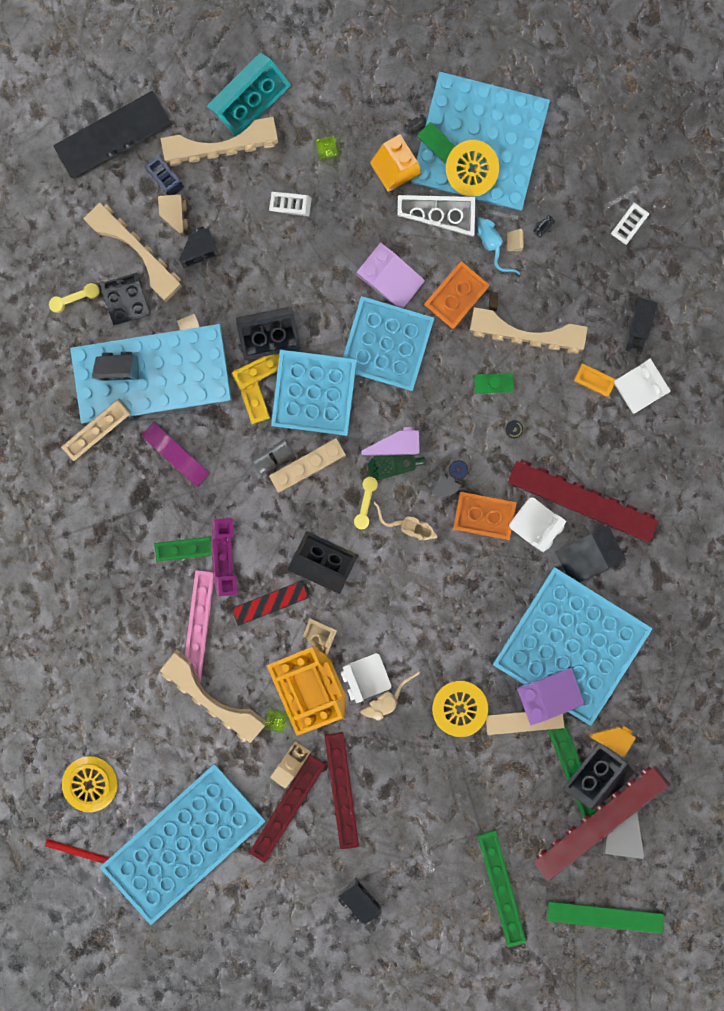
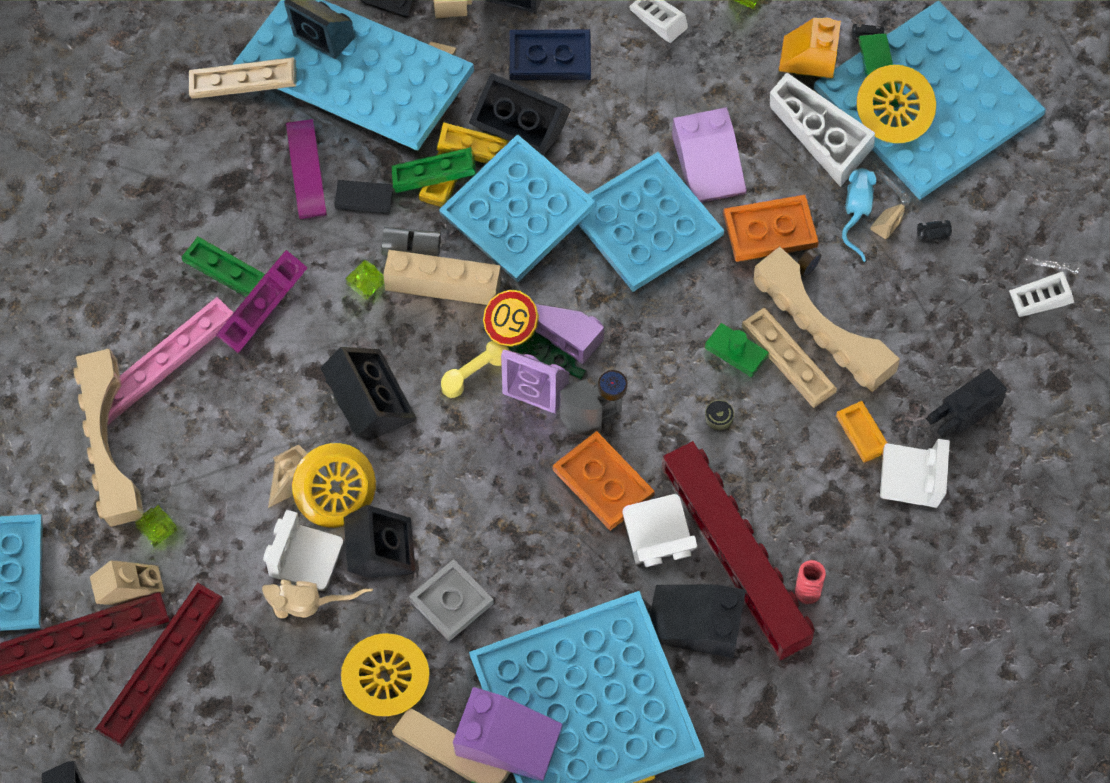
camera: 35 degrees right, 25 degrees down
tile [231,580,309,626] -> none
light orange slope [267,646,346,736] -> none
tan animal [374,502,438,540] -> none
none -> yellow piece [292,443,376,528]
none -> black tile [334,180,394,213]
none -> black slope [344,505,416,578]
none -> clear neon green tile [345,260,384,300]
none -> green tile [391,147,476,193]
none -> light grey plate [409,559,494,641]
none -> piece [483,290,539,347]
none -> lavender slope [501,349,569,414]
none -> dark blue tile [510,29,591,80]
none -> tan tile [742,307,837,408]
none -> coral piece [795,560,826,604]

